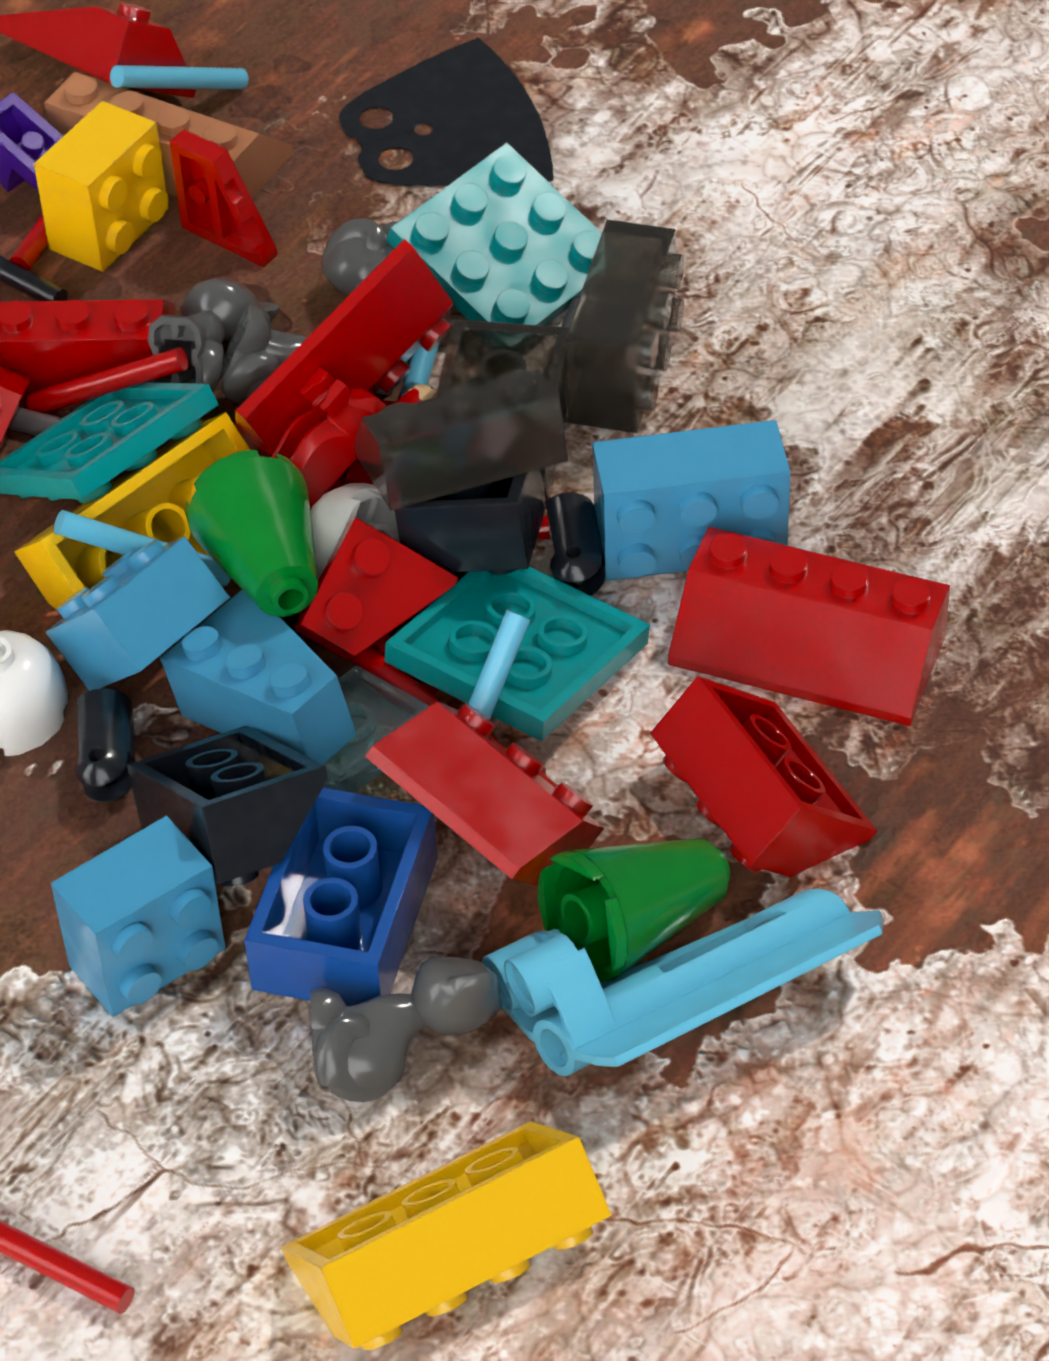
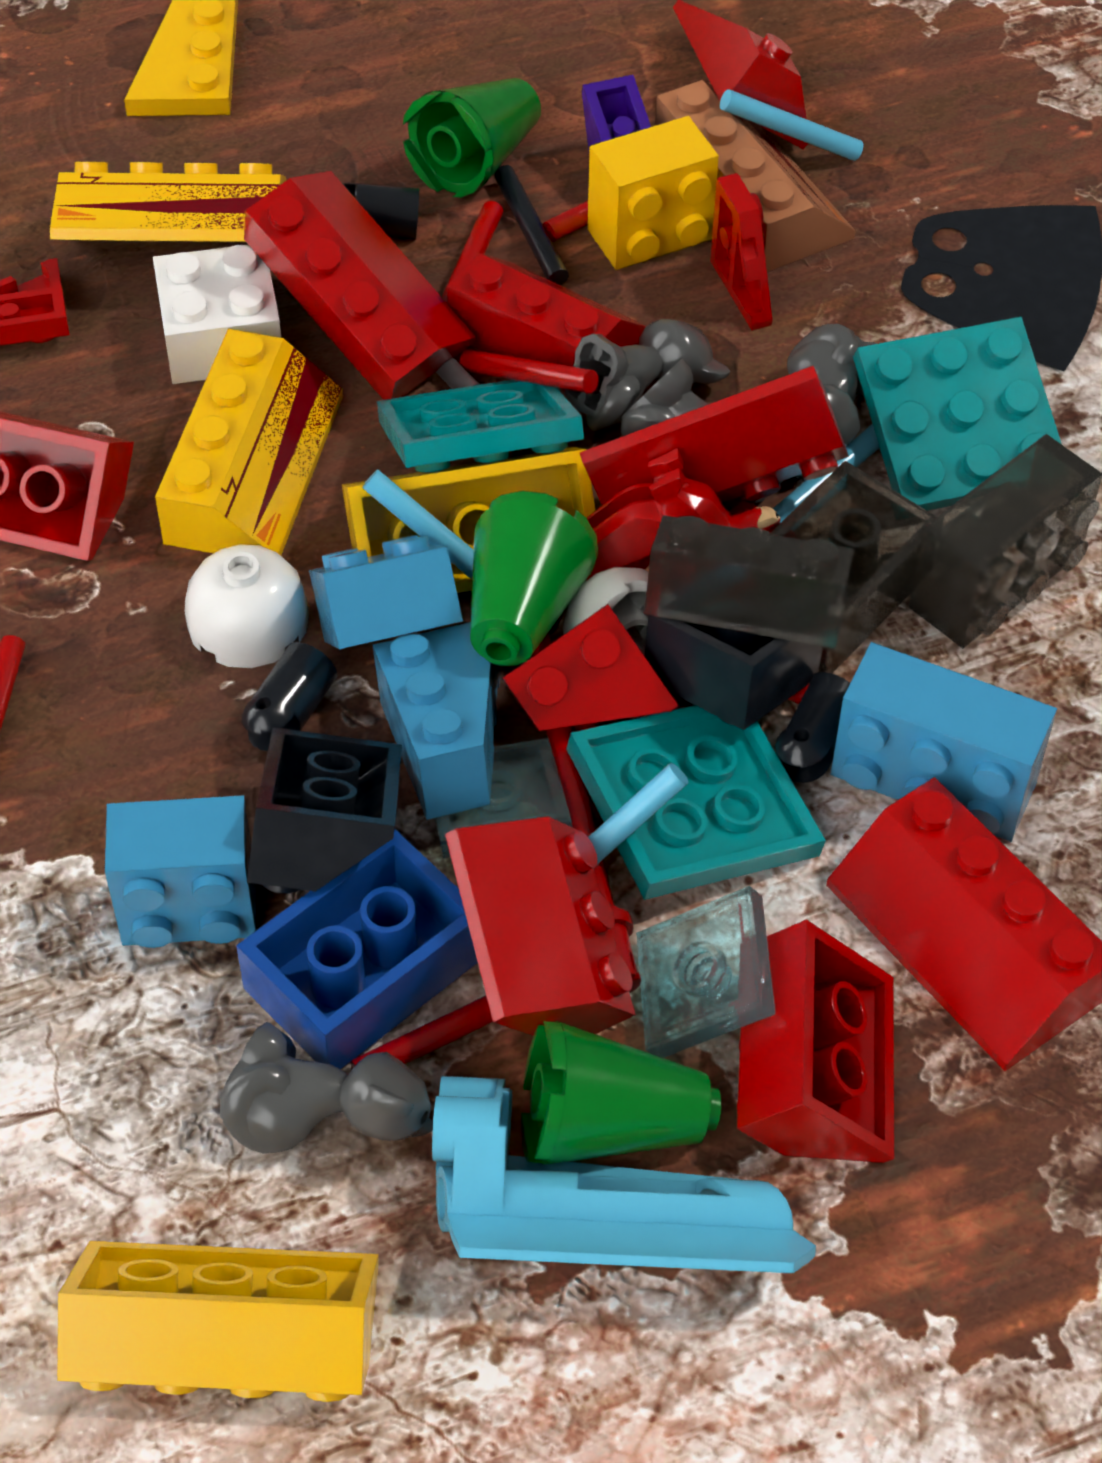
camera: 30 degrees right, 5 degrees up
none -> red bar [350,995,493,1069]
none -> clear light blue plate [636,886,776,1058]

